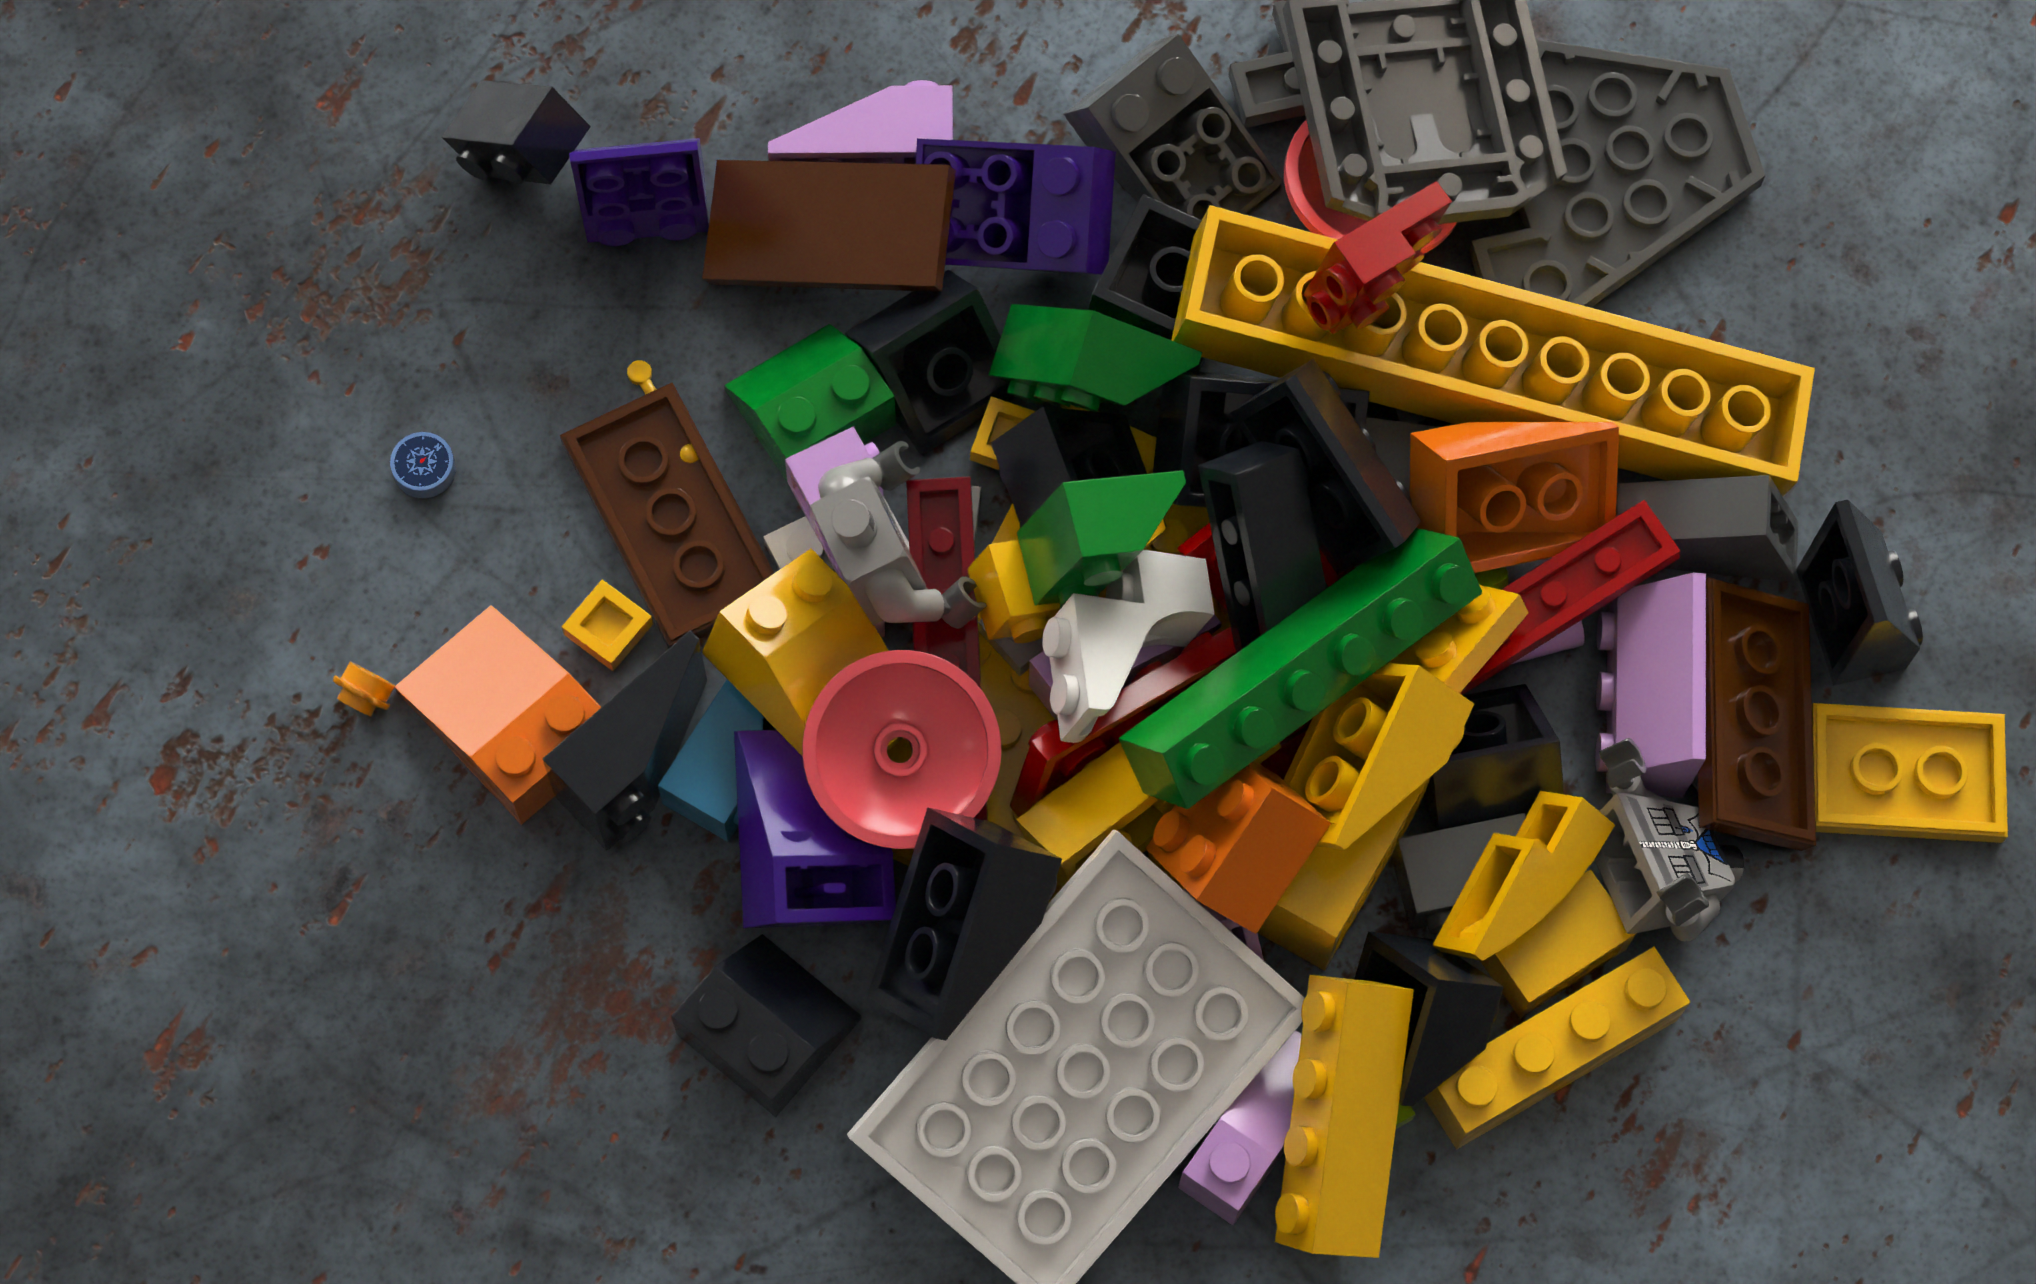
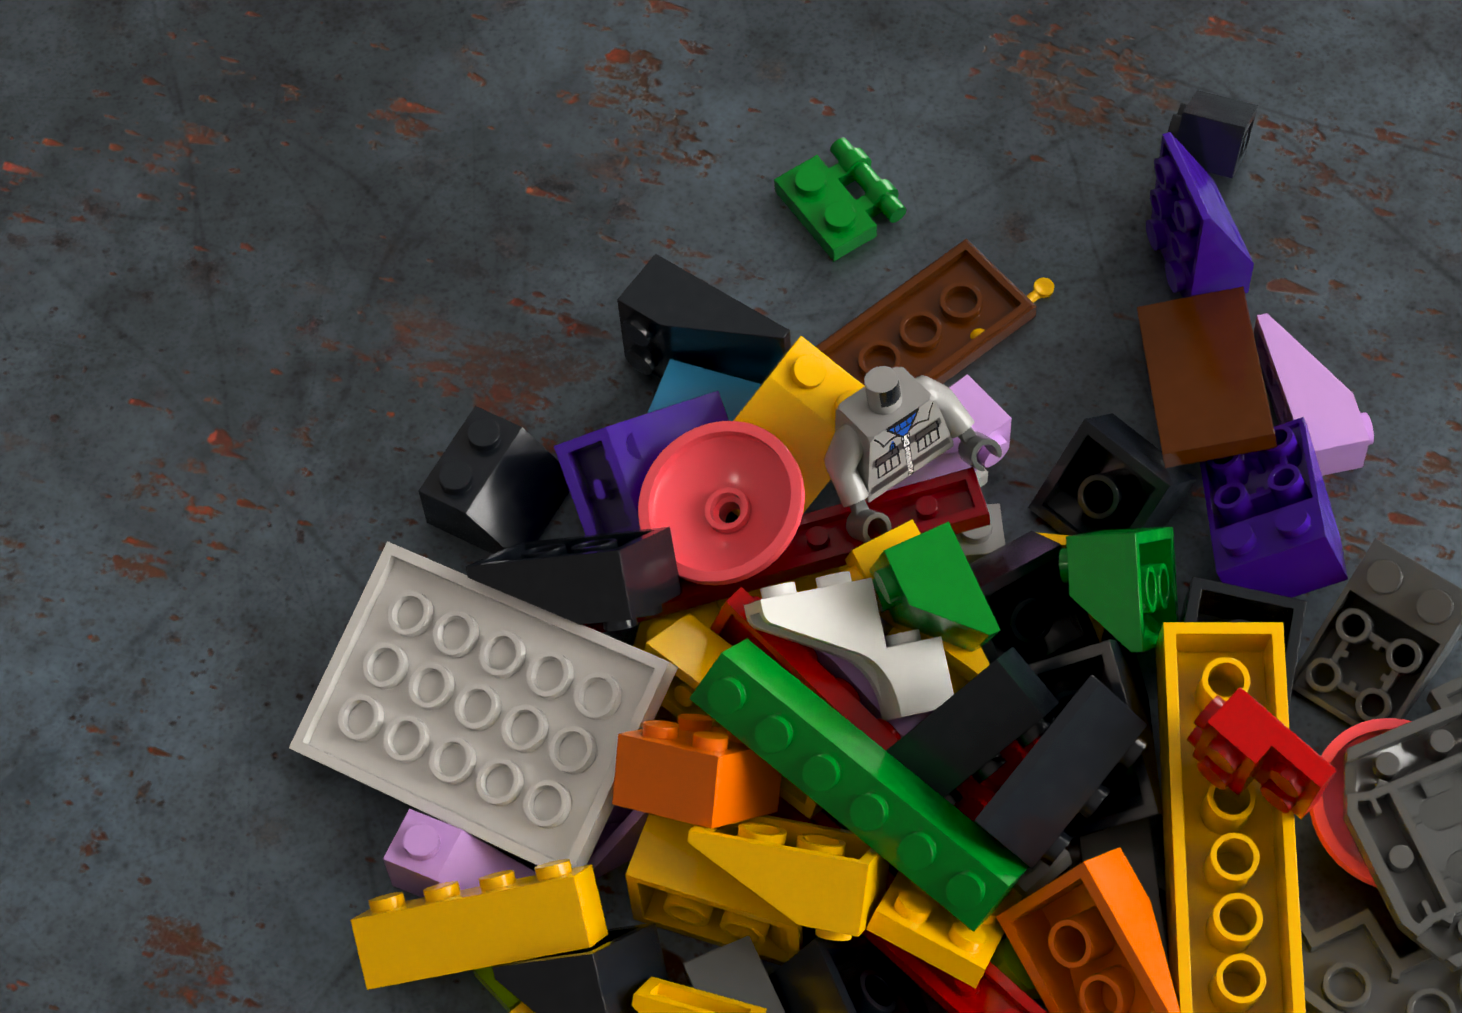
camera: 85 degrees right, 10 degrees down
light orange plate [333,662,395,717] -> none
tile [390,432,456,498] -> none
slope [394,605,601,825] -> none
yellow plate [562,579,653,672] -> none
green slope [724,324,896,485] -> none
none -> green plate [774,137,907,261]

